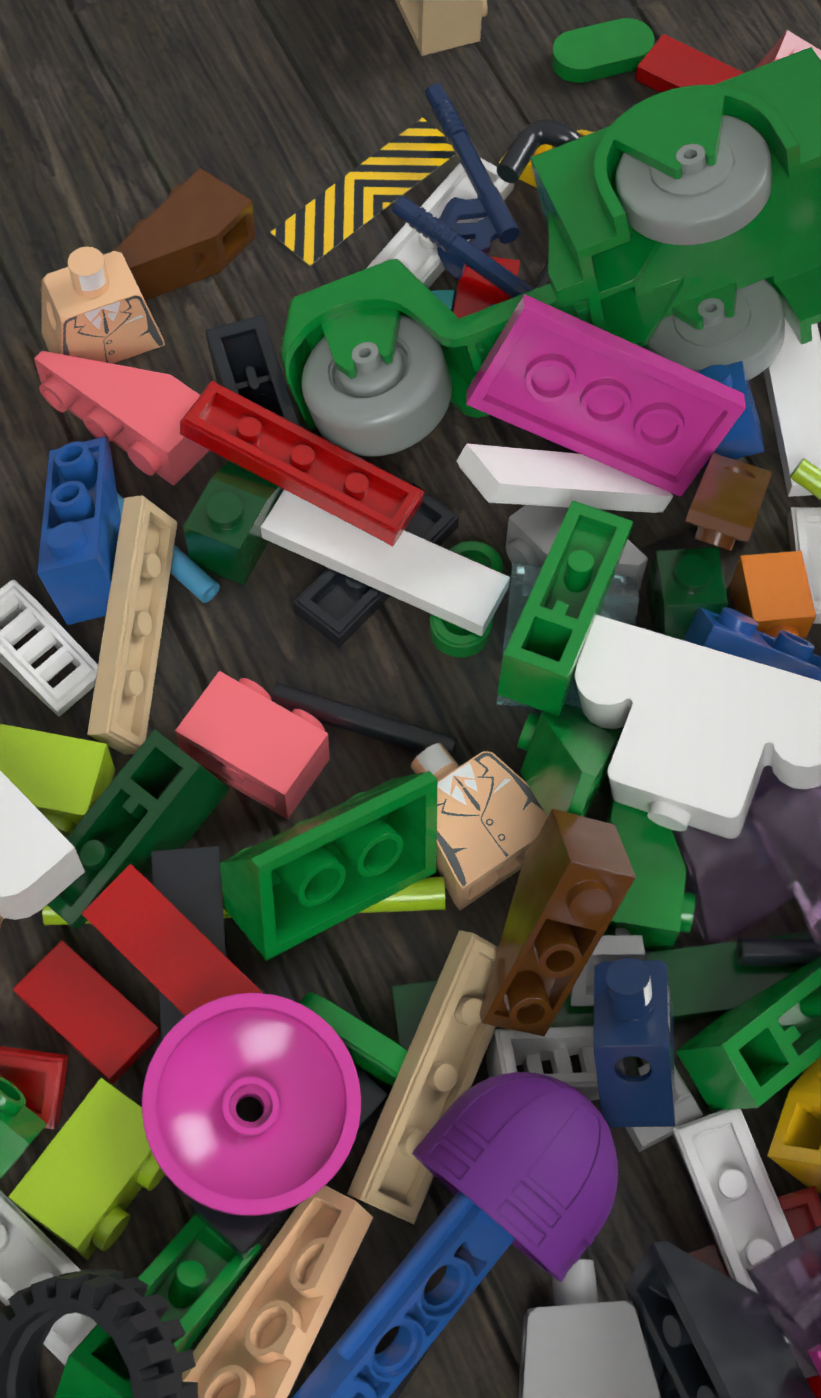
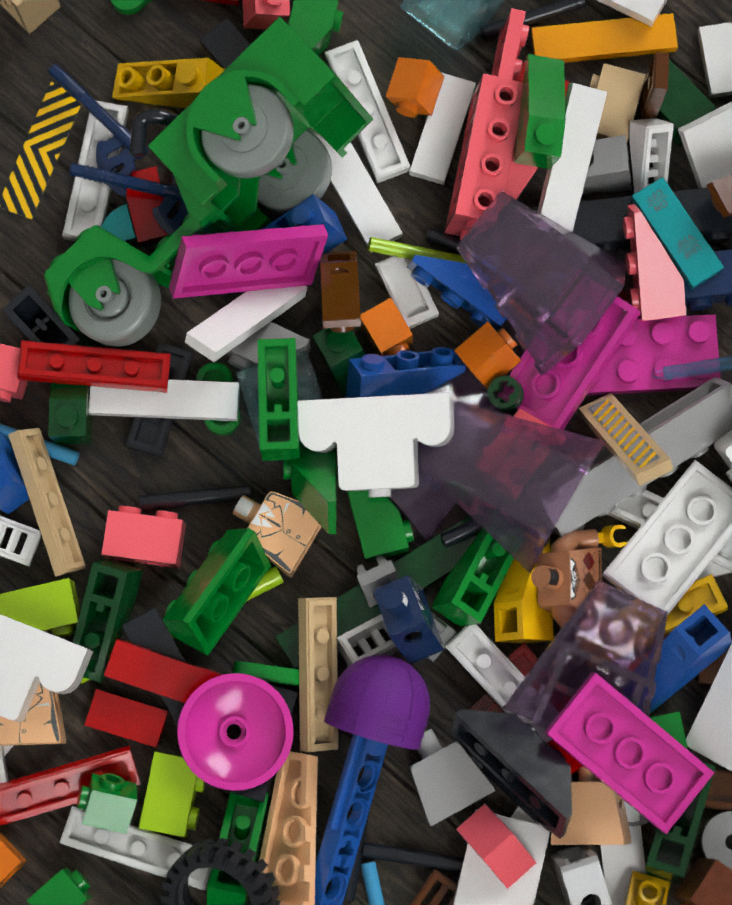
camera: 20 degrees left, 15 degrees up
reddish brown slope [479,809,636,1037] -> none

